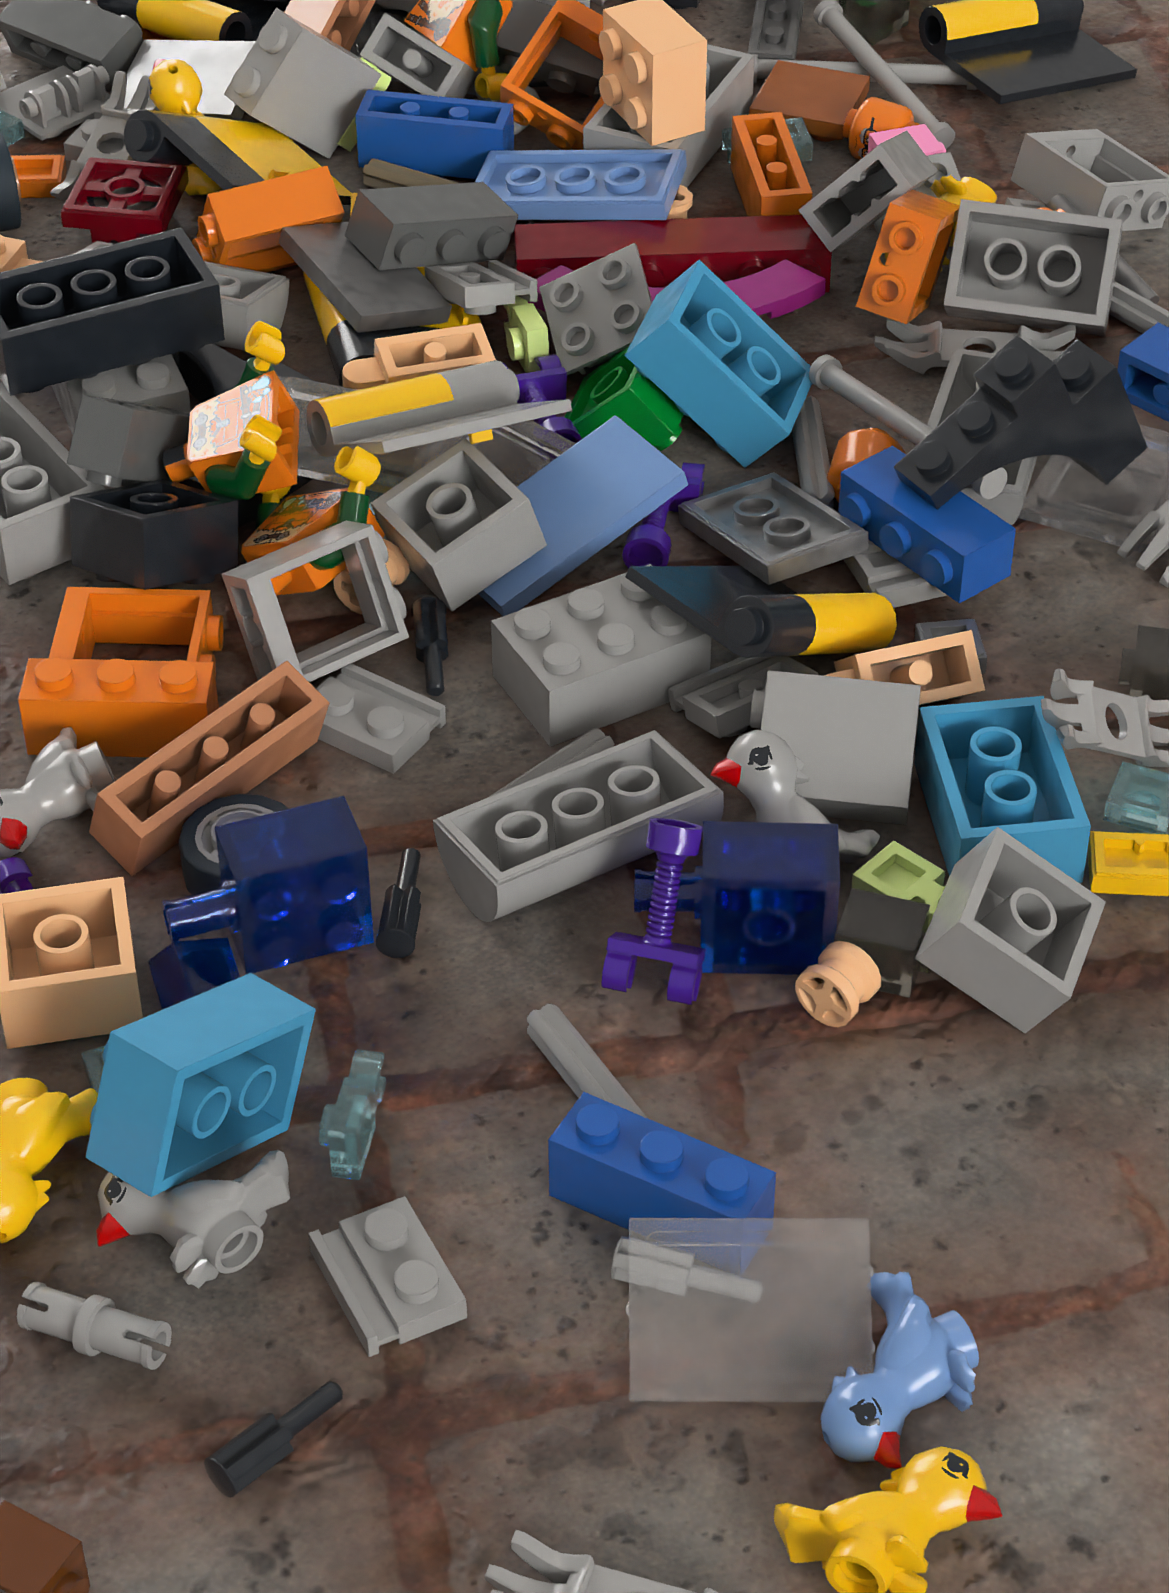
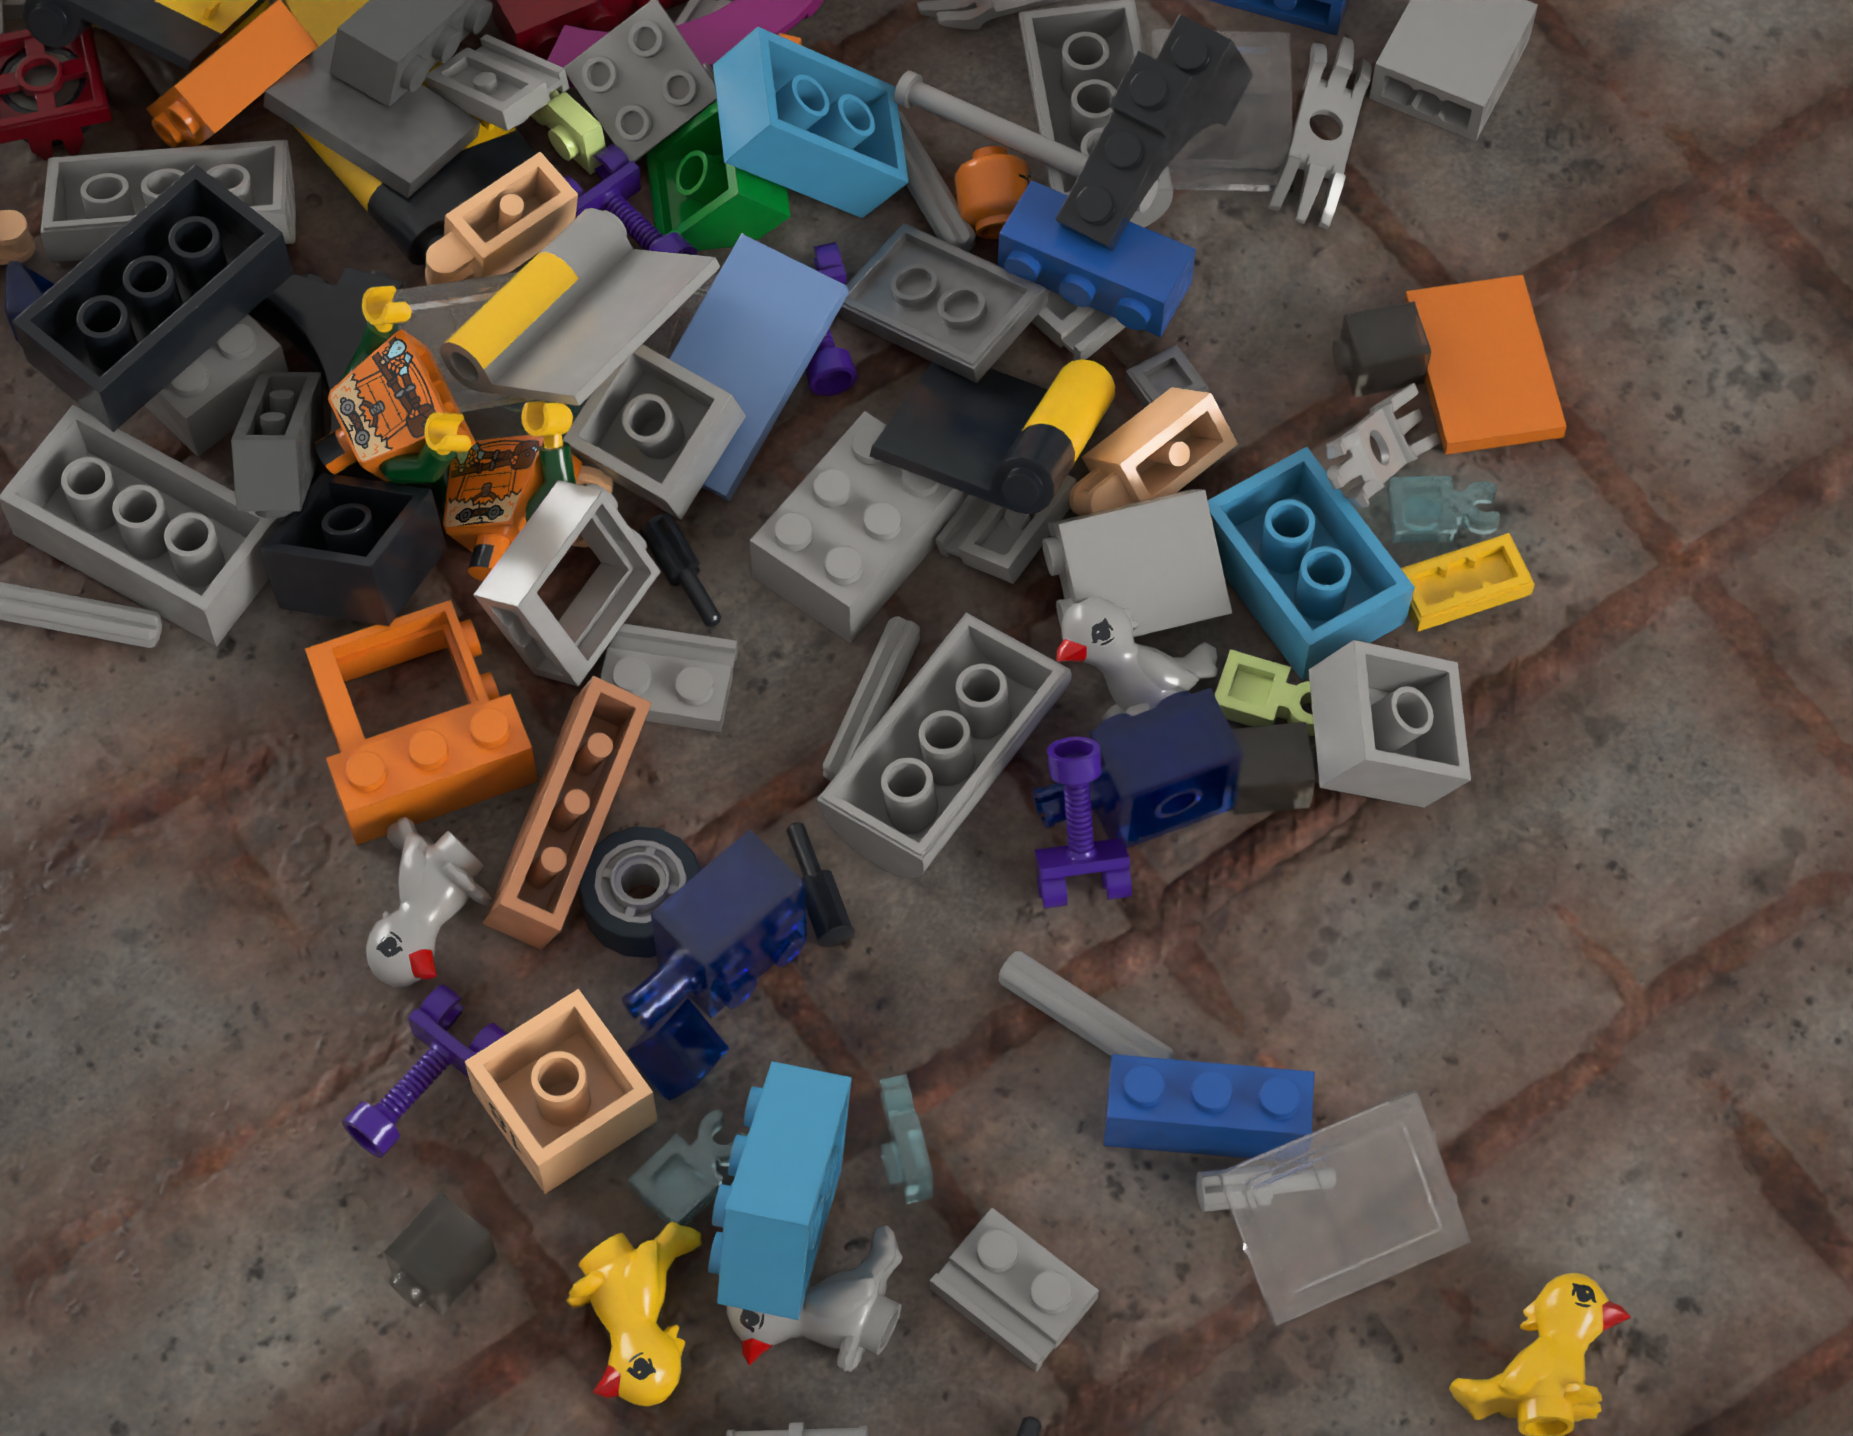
camera: 25 degrees left, 20 degrees up
light nougat wheel [795,941,881,1027] -> none
medium blue animal [821,1272,979,1469] -> none

